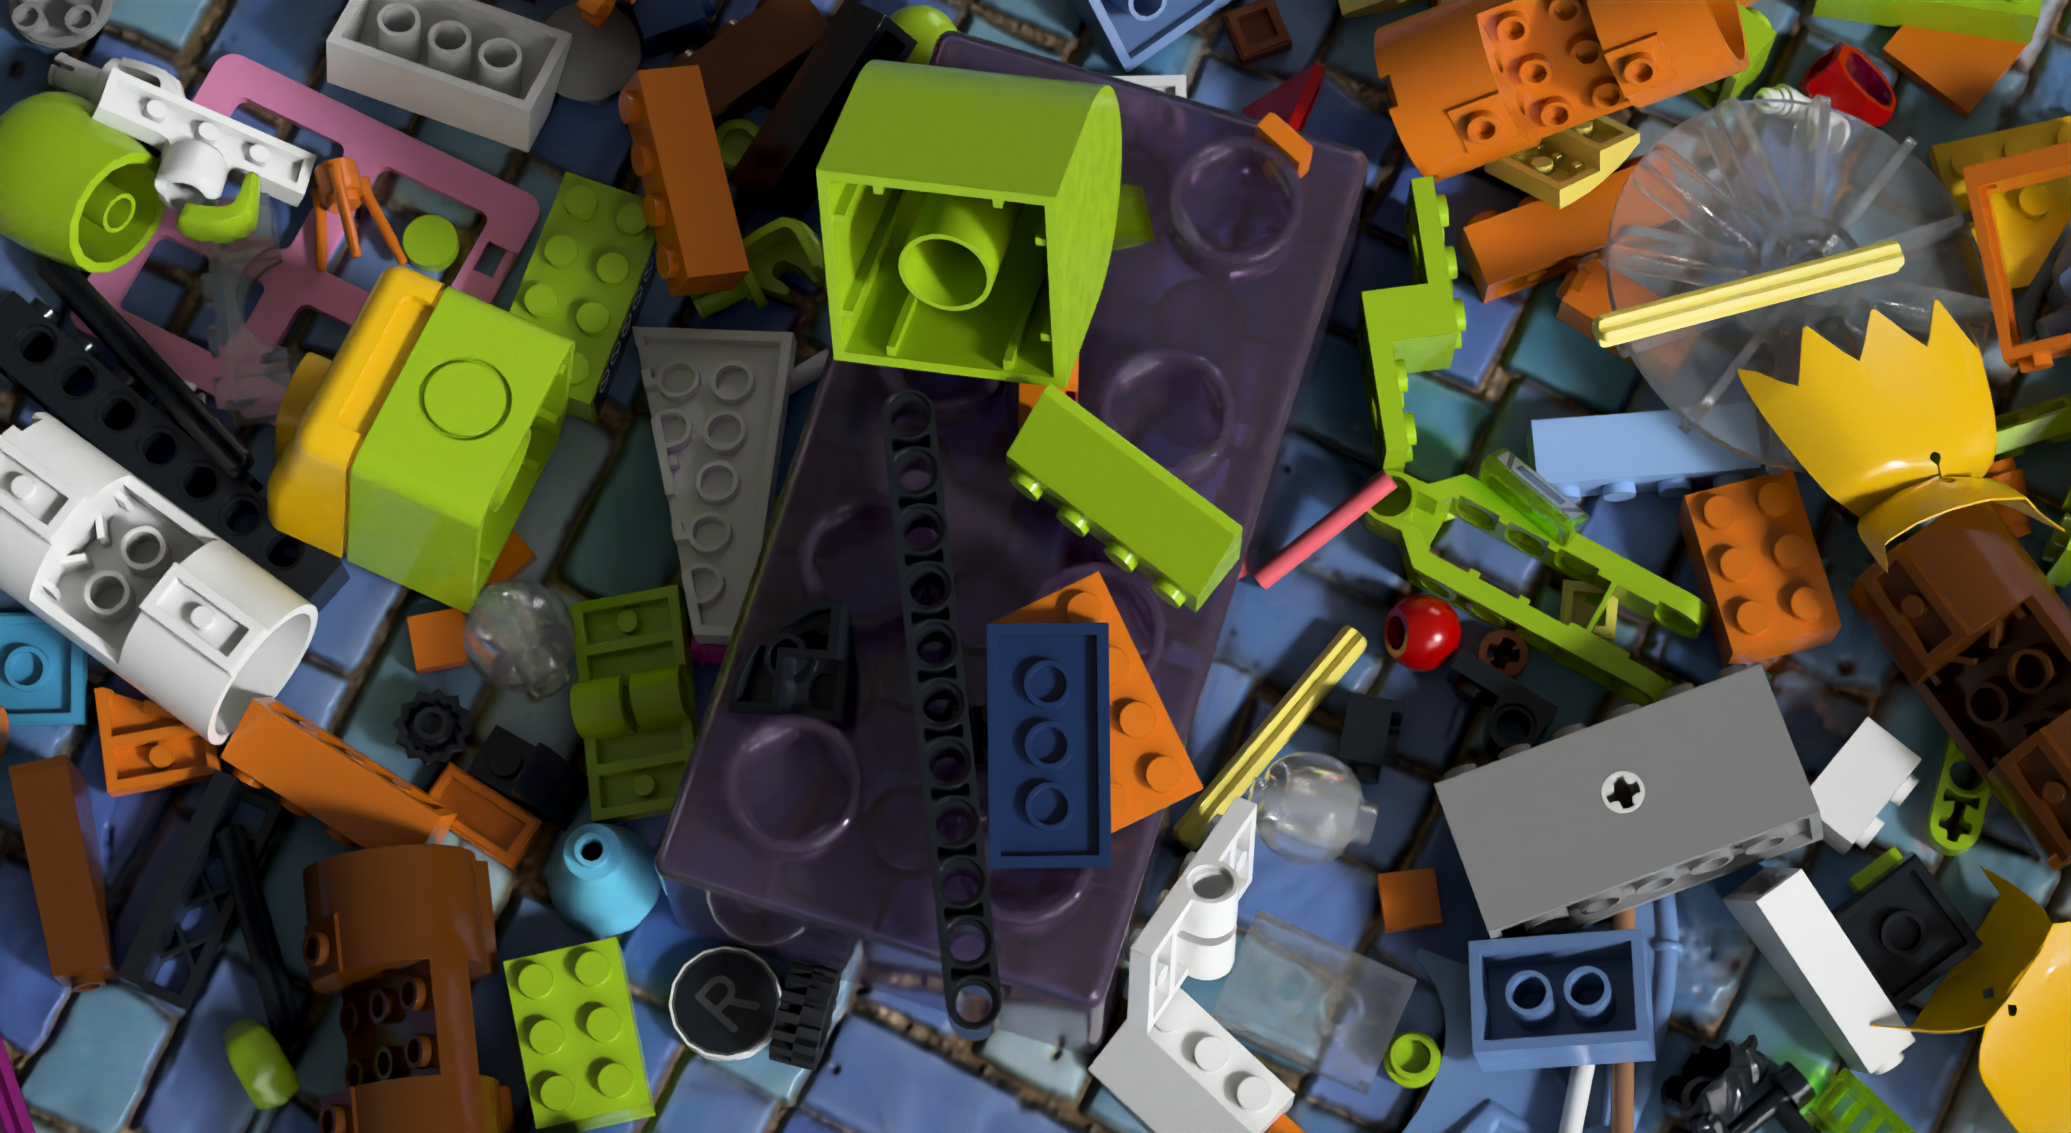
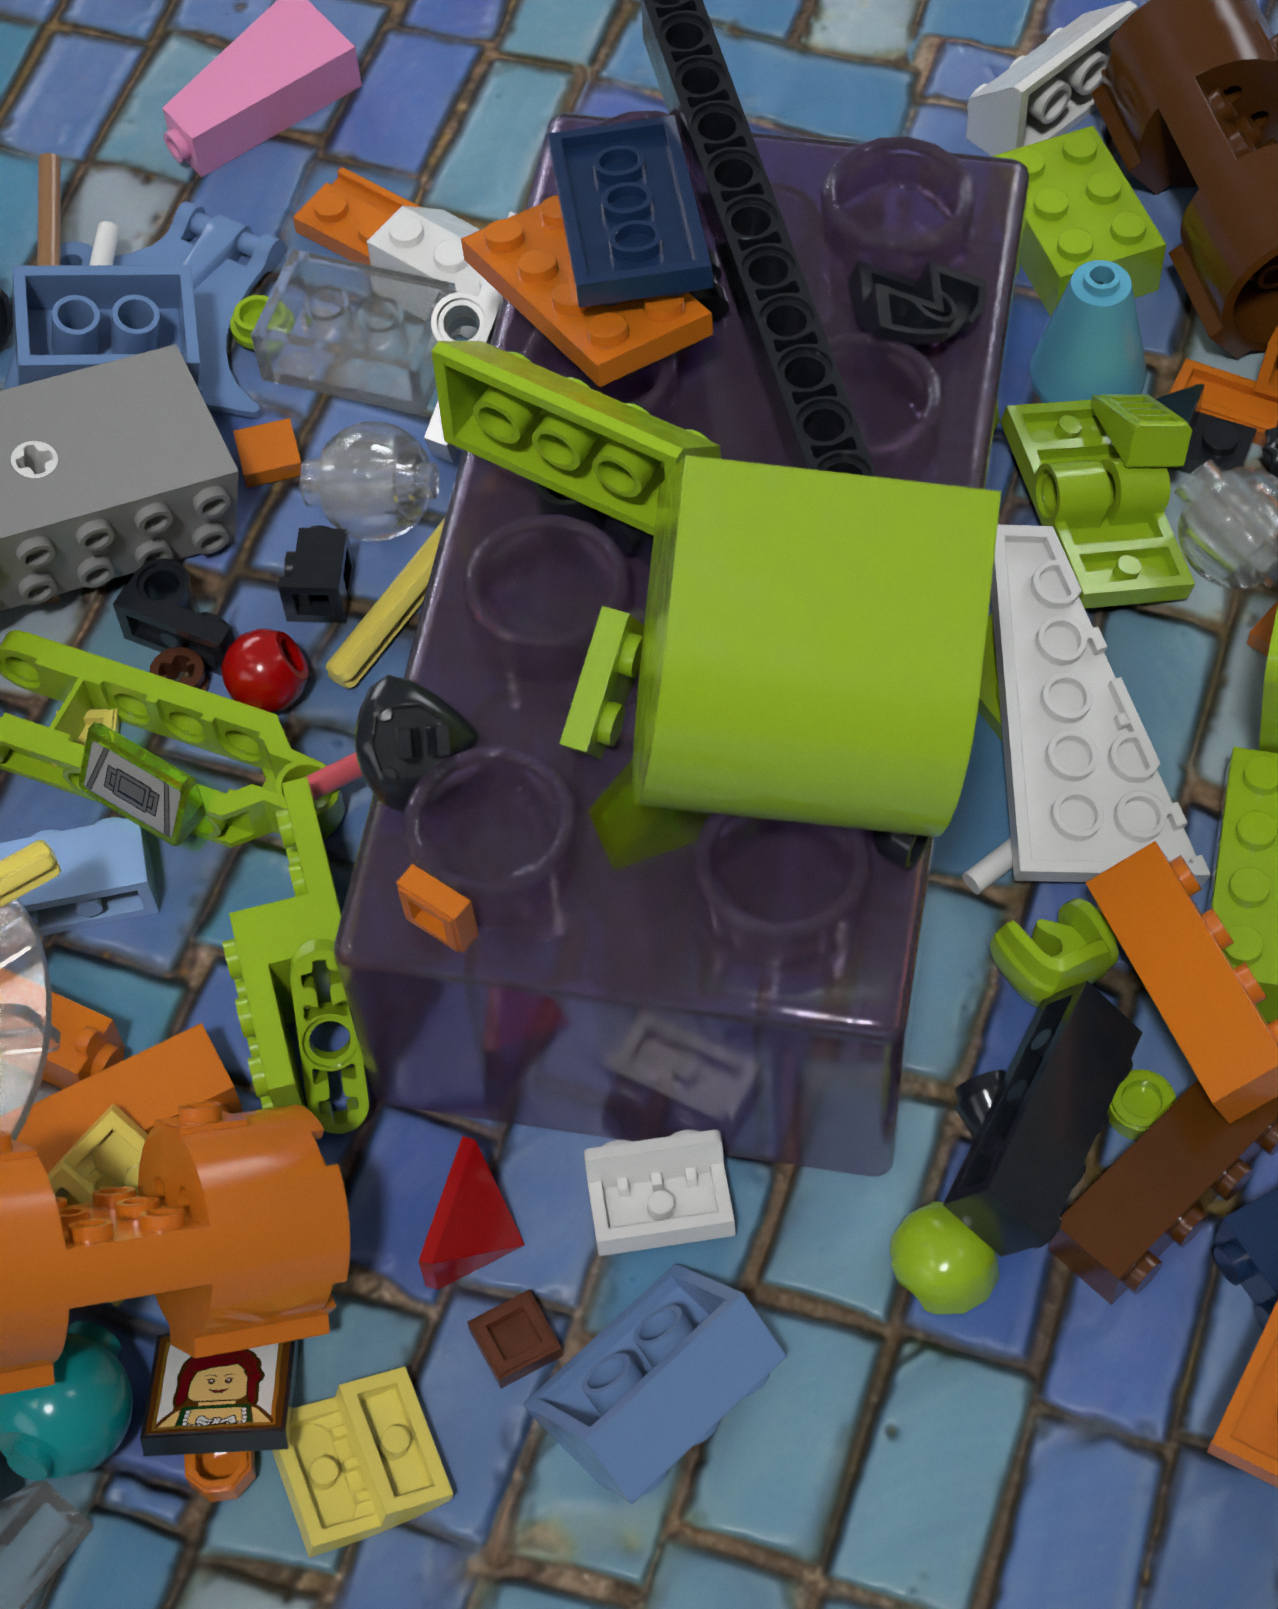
camera: 175 degrees right, 15 degrees down
none -> lime beam [290,939,369,1134]
none -> black piece [355,674,479,812]
none -> lime wing [559,606,644,760]
none -> lime slope [1090,394,1192,468]

